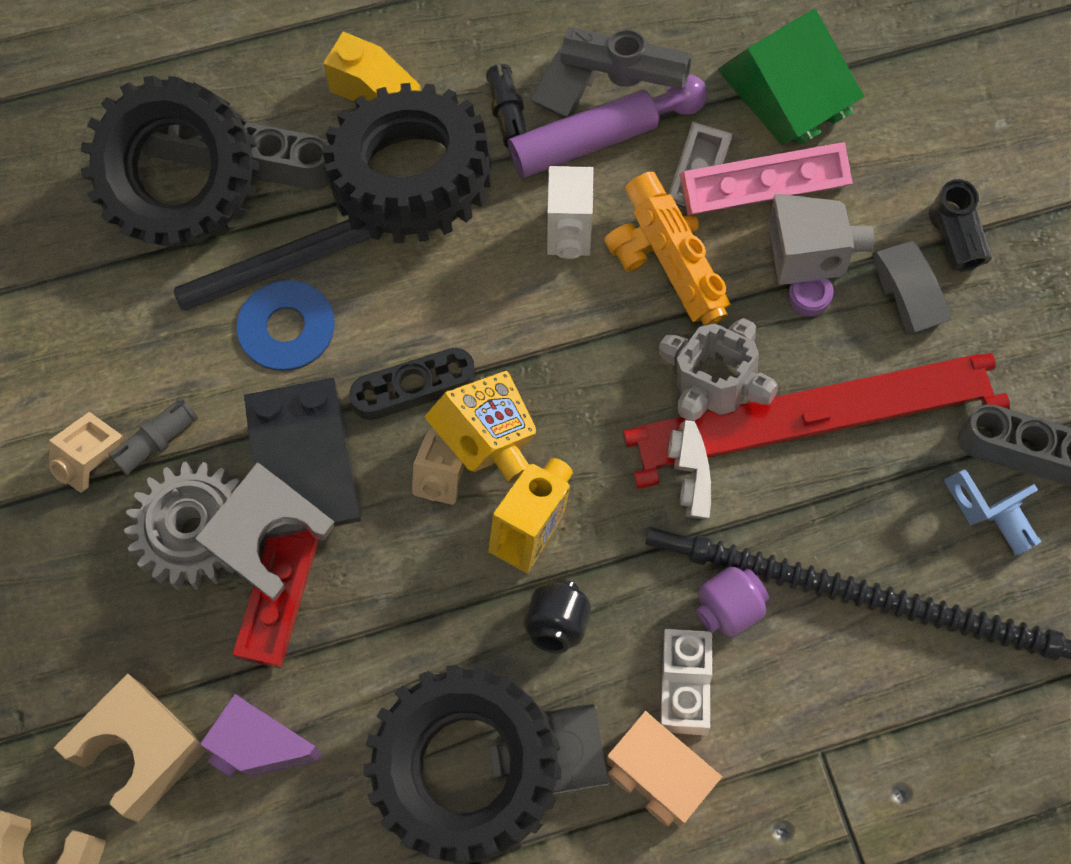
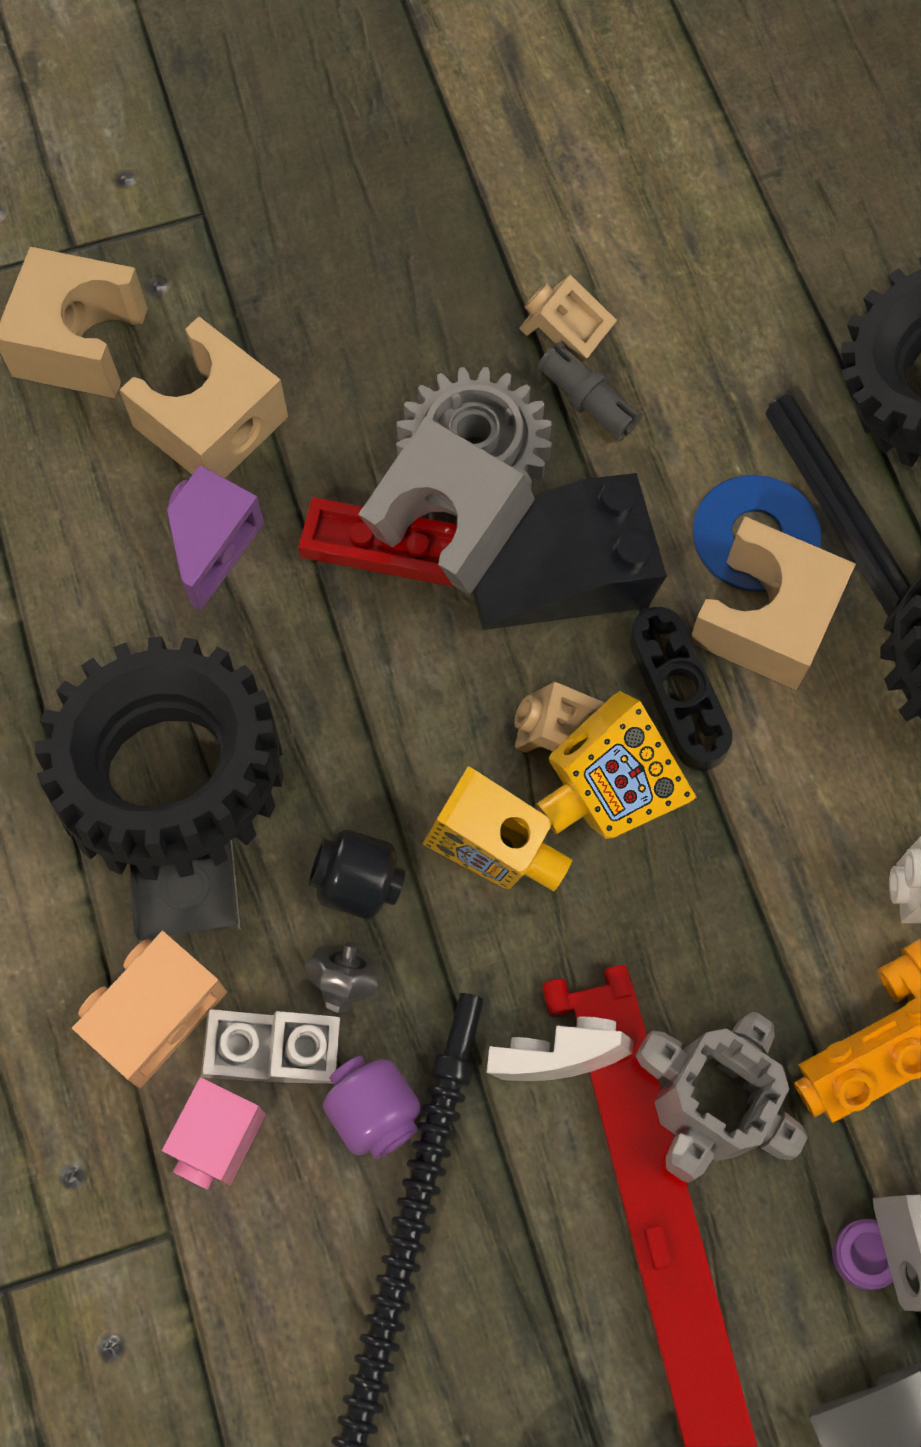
camera: 90 degrees right, 0 degrees up
none -> bright pink brick [162,1077,267,1190]
none -> flat silver piece [305,942,385,1013]
none -> tan piece [690,517,856,690]

